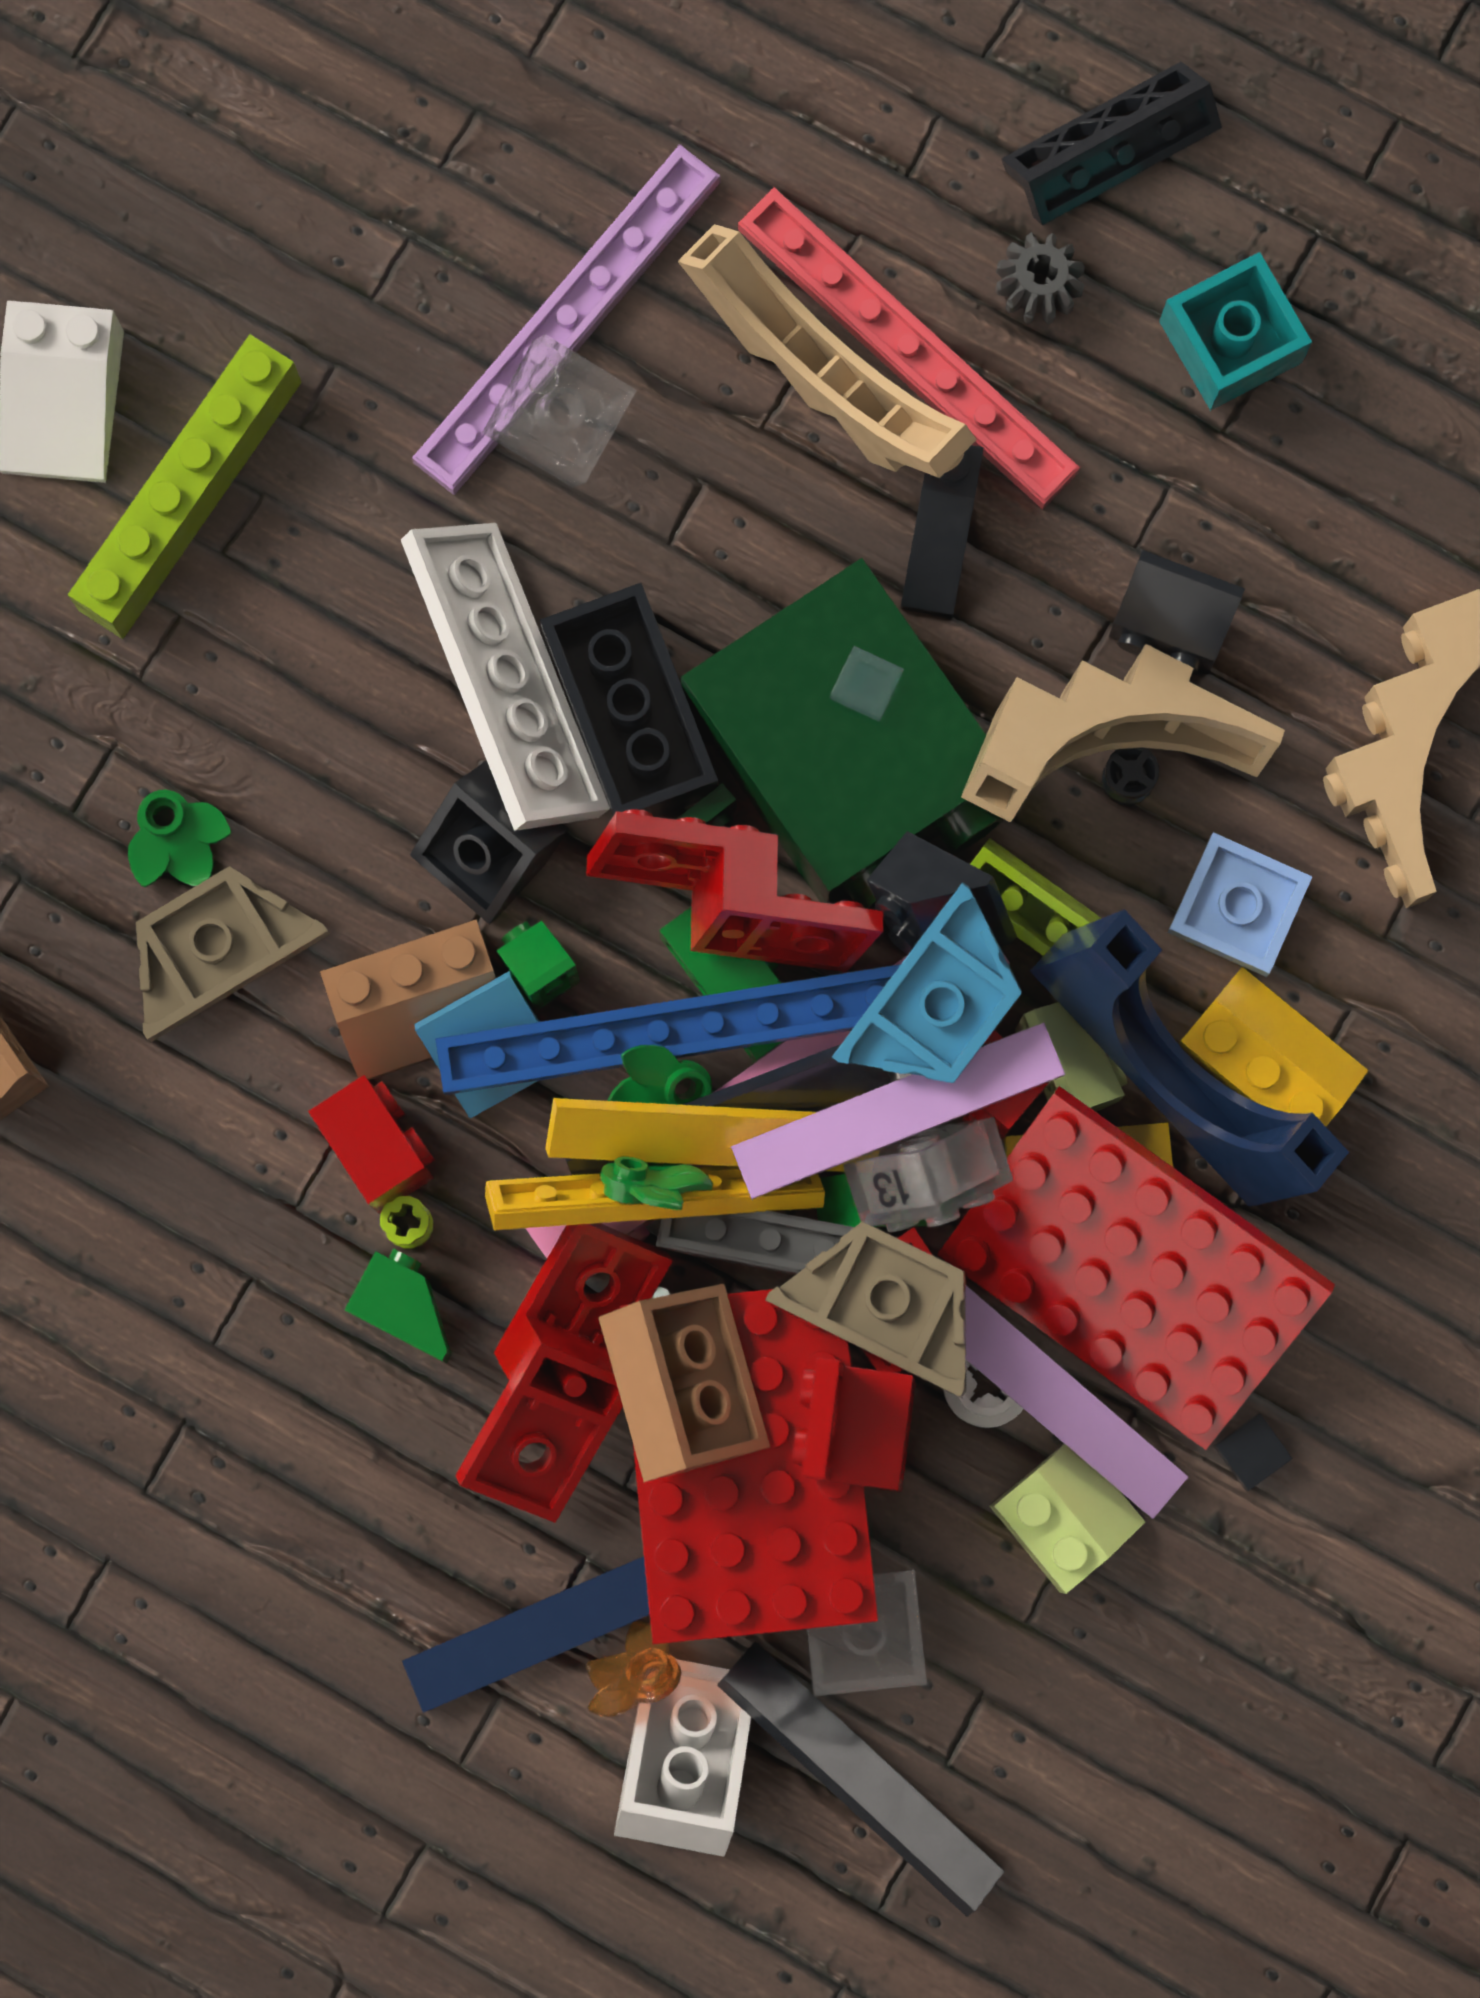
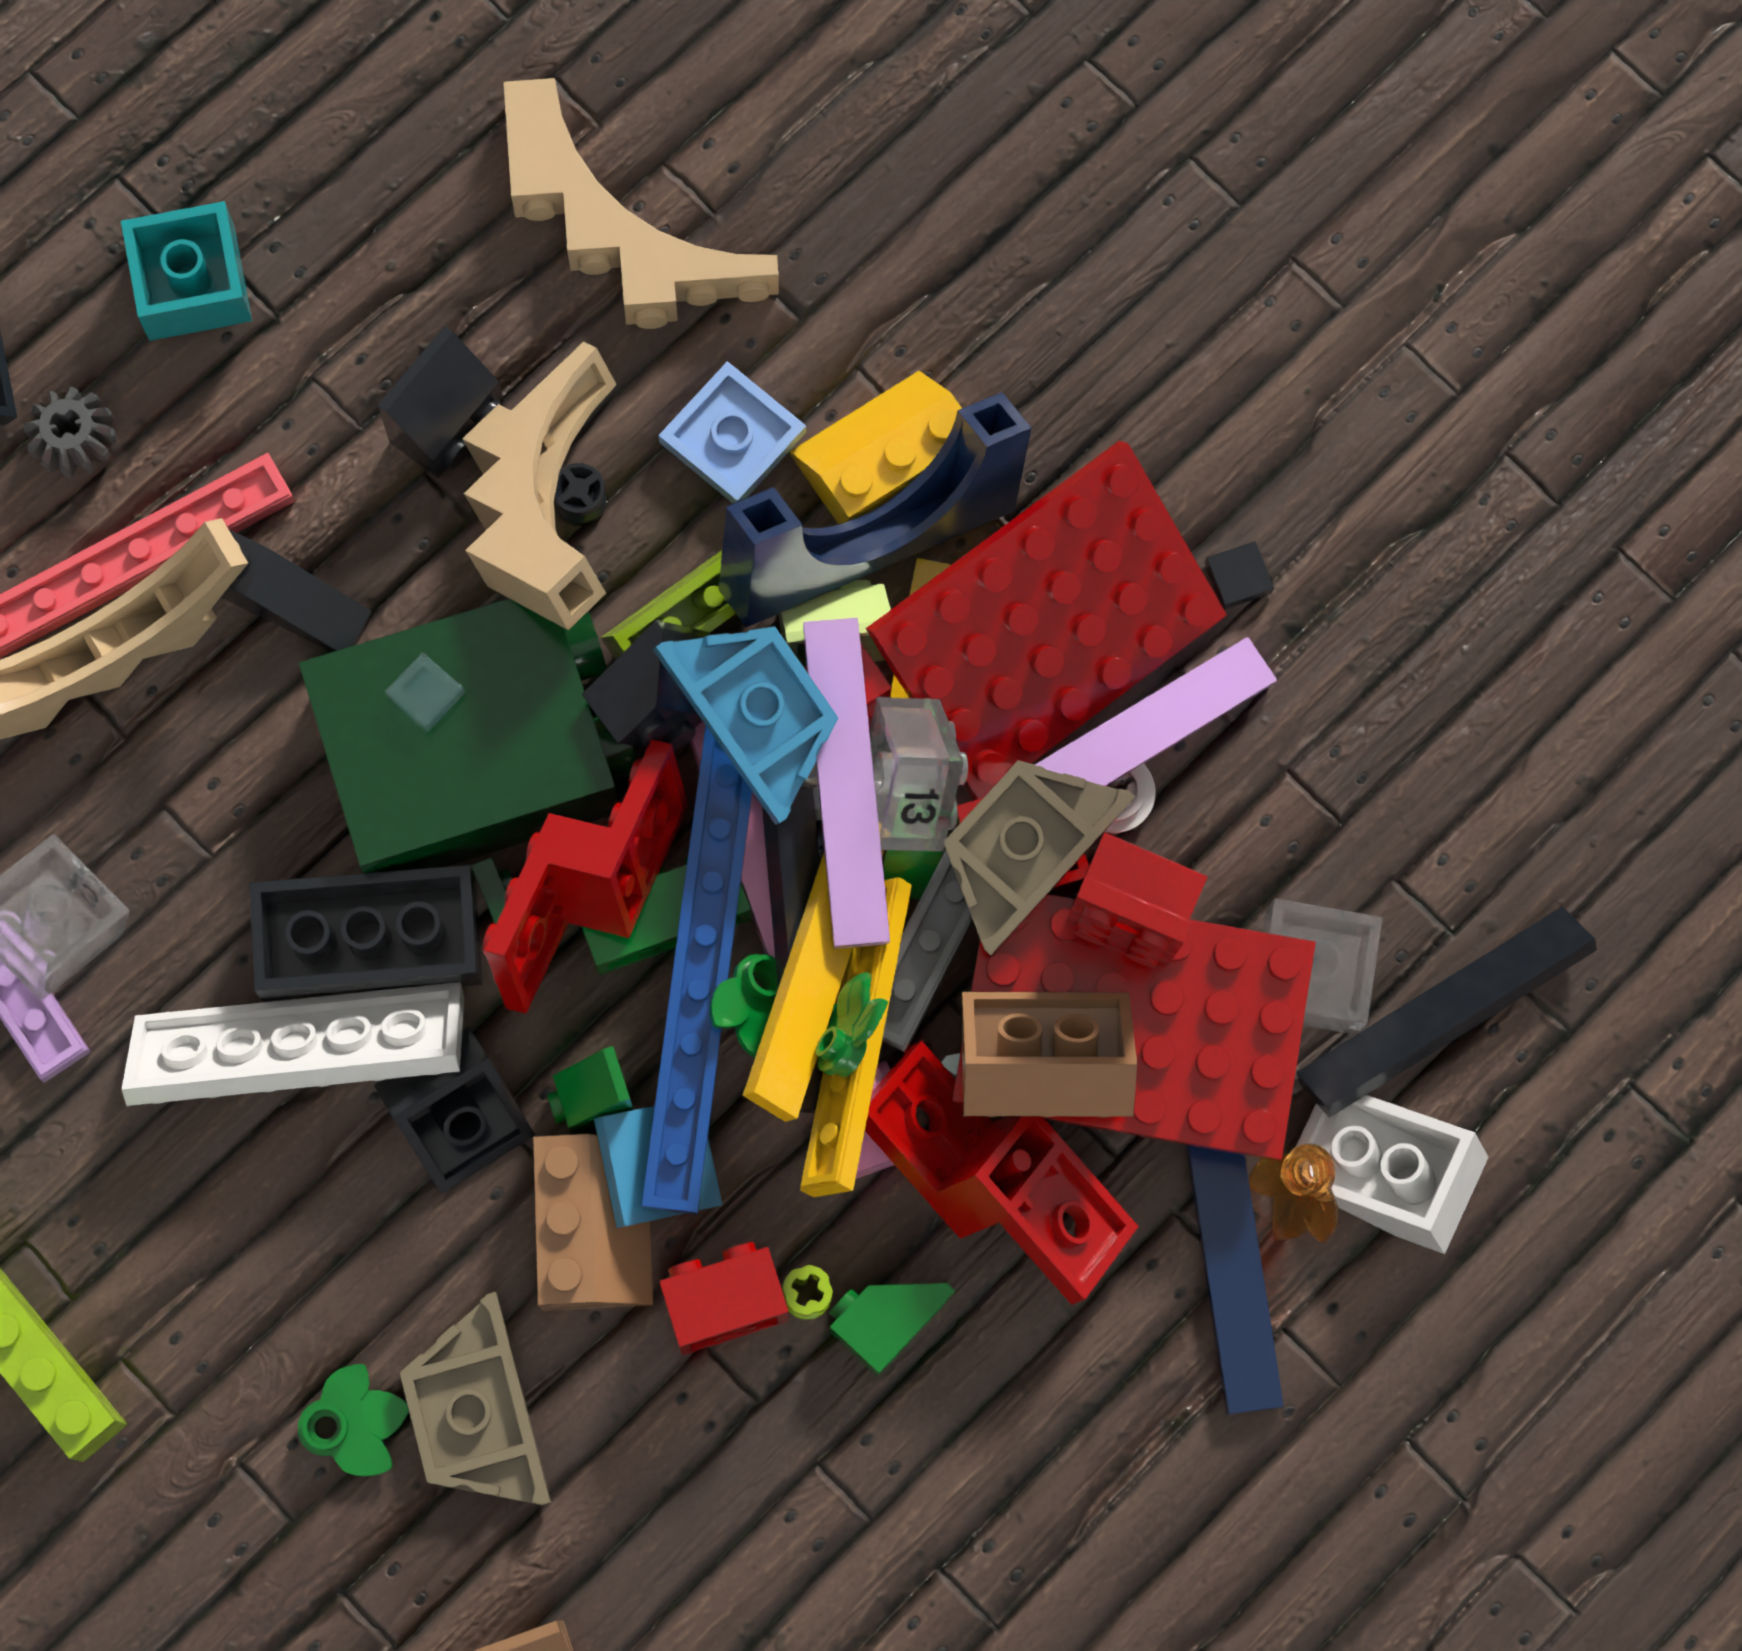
camera: 80 degrees left, 5 degrees down
yellowish green slope [990,1444,1145,1594] -> none

